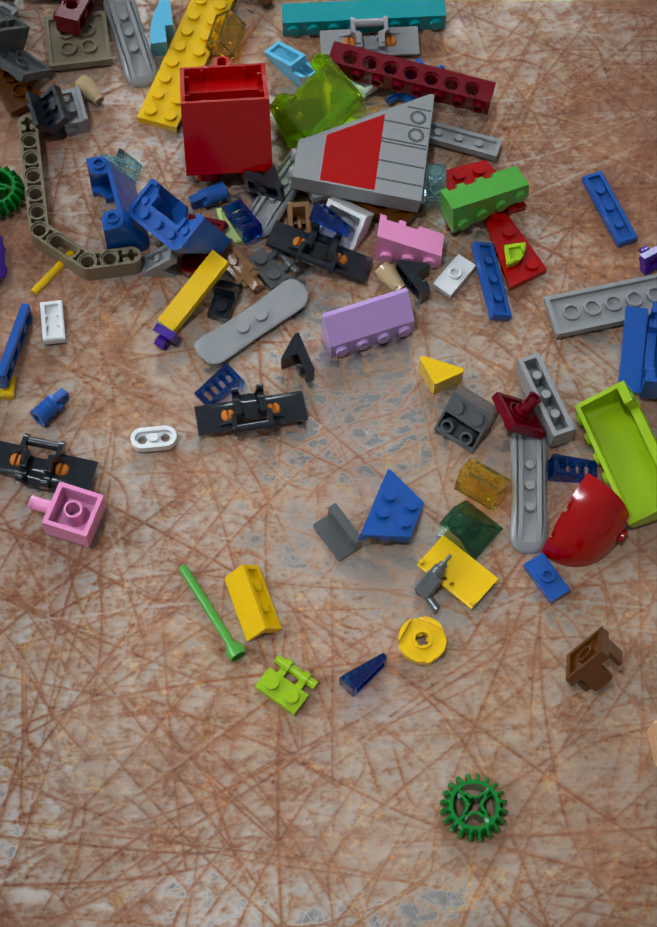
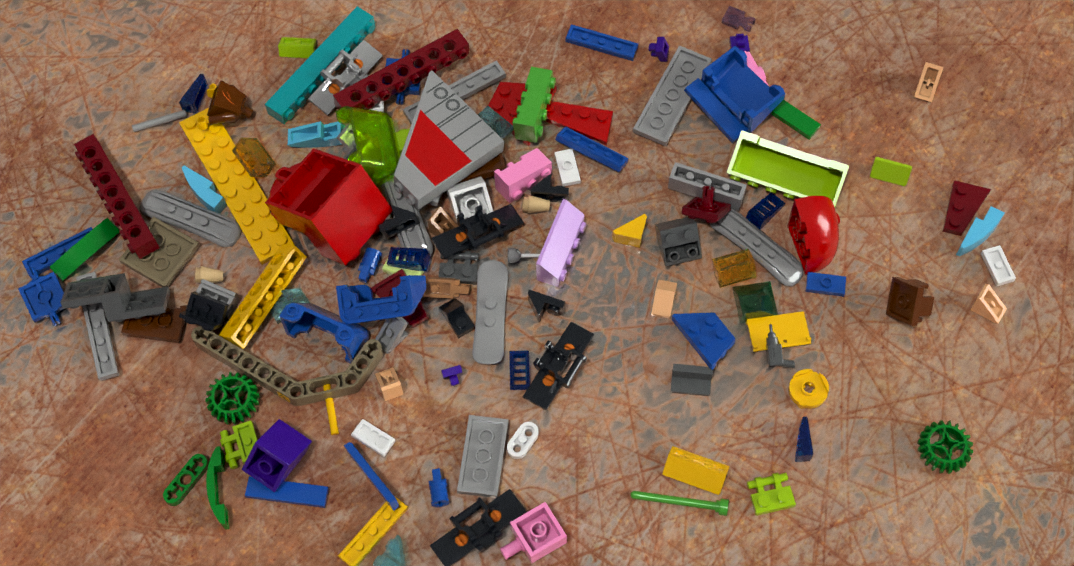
camera: 45 degrees left, 0 degrees up
yellow tile [157,250,231,333] -> none
clear blue slope [309,202,356,237] -> none
lime tile [504,242,526,268] -> none
none -> yellow brick [219,244,307,349]
none -> light nougat slope [375,367,404,401]
none -> light grey plate [457,415,509,498]
none -> light grey hinge [507,248,540,263]
none -> light nougat slope [651,280,677,319]

